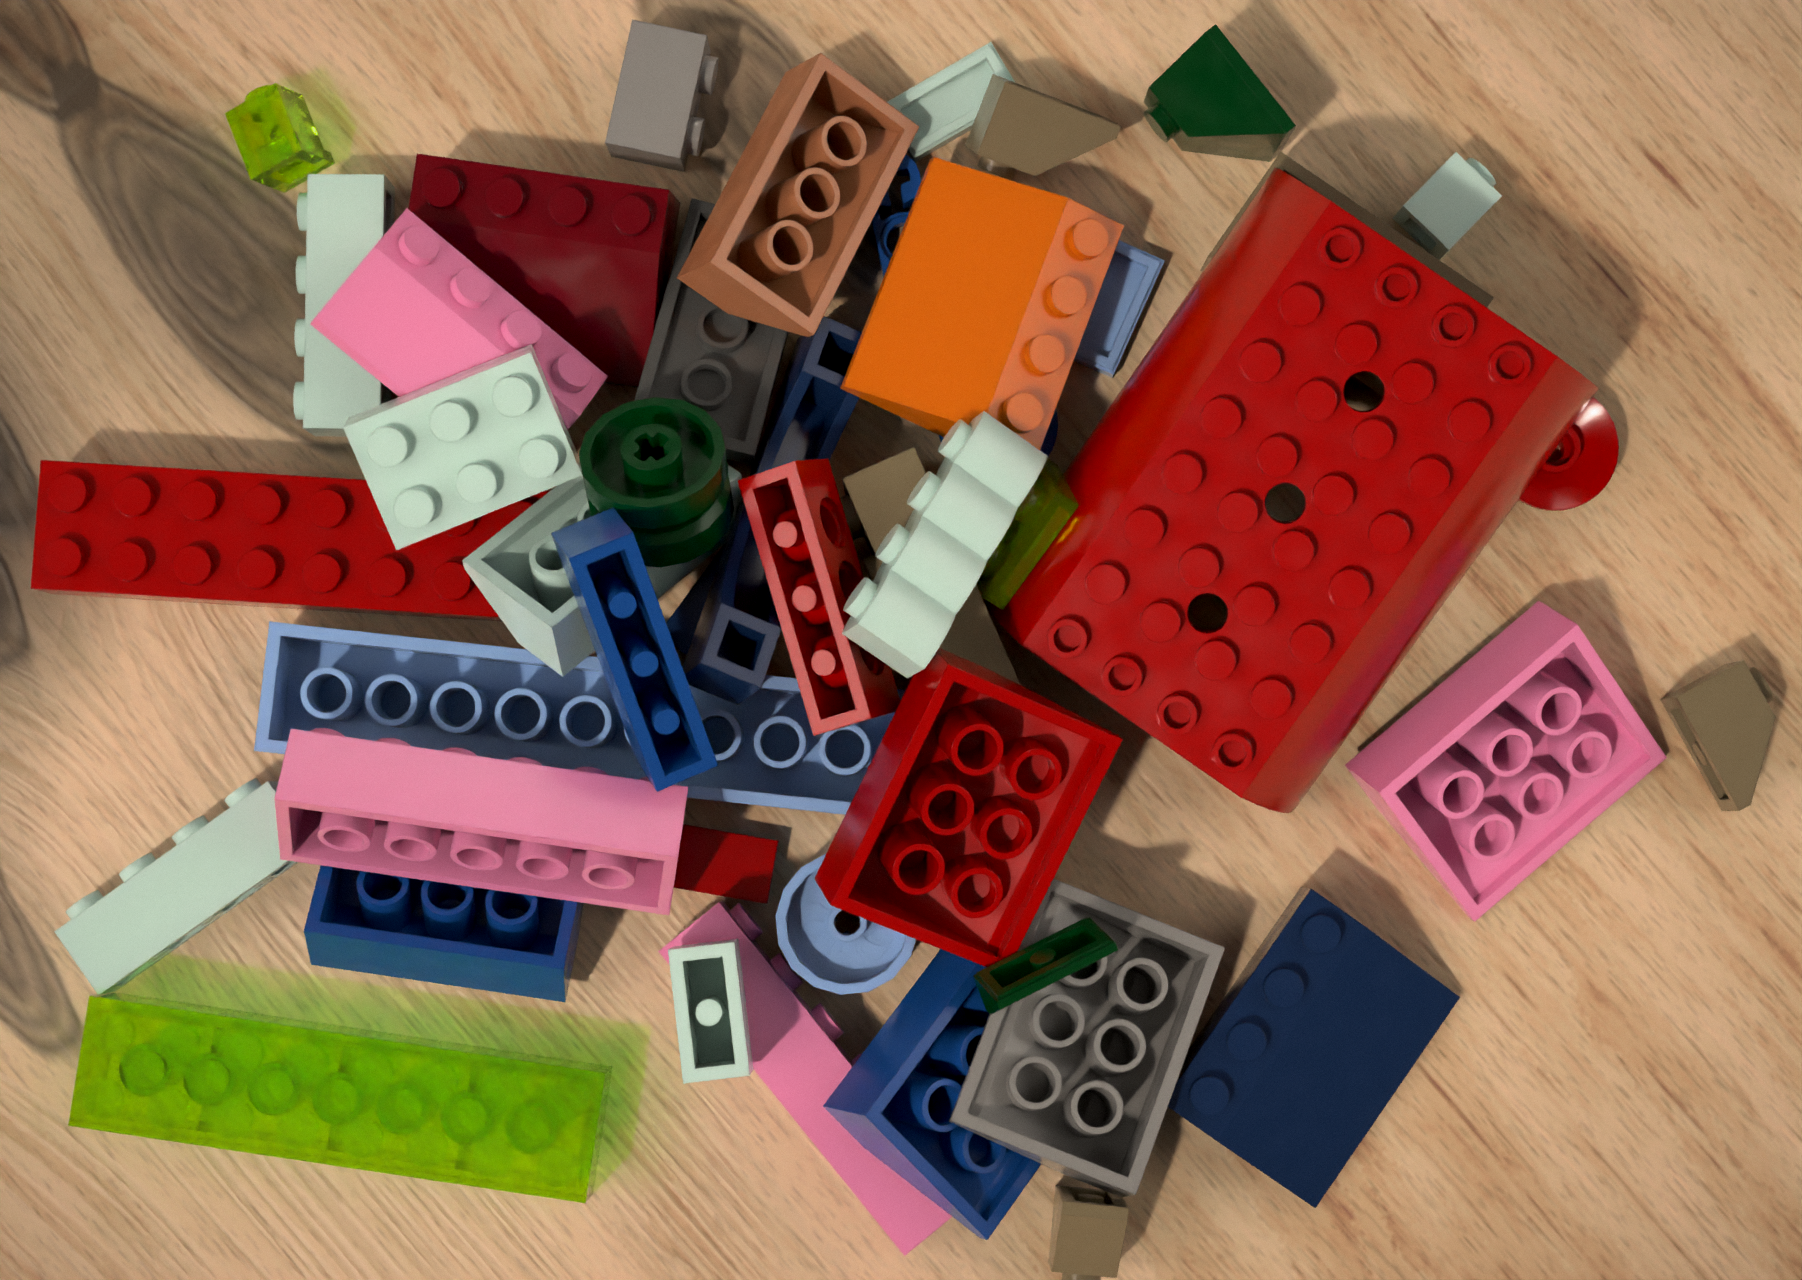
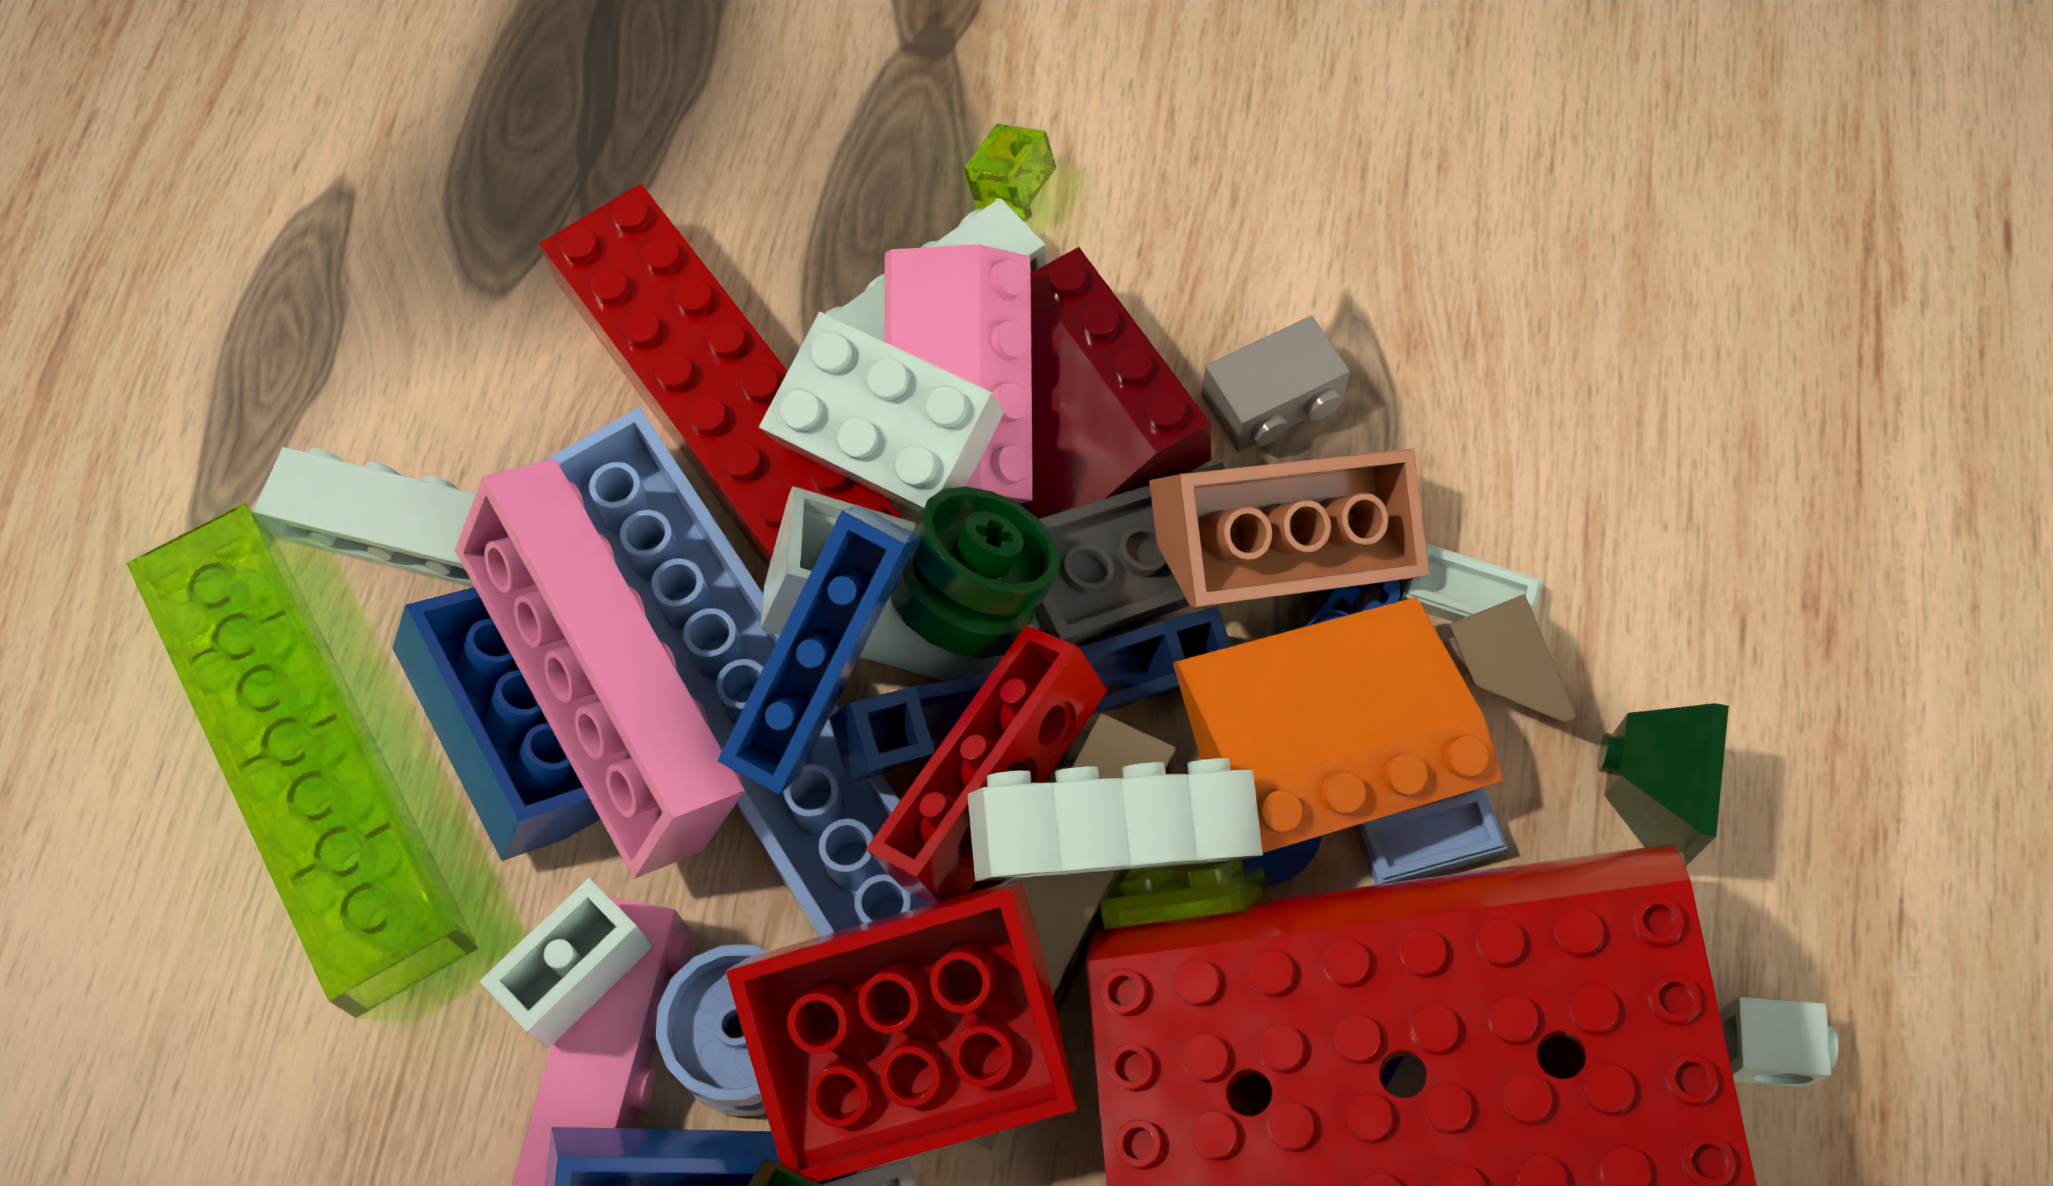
camera: 55 degrees right, 20 degrees down
red tile [674,824,779,904] -> none

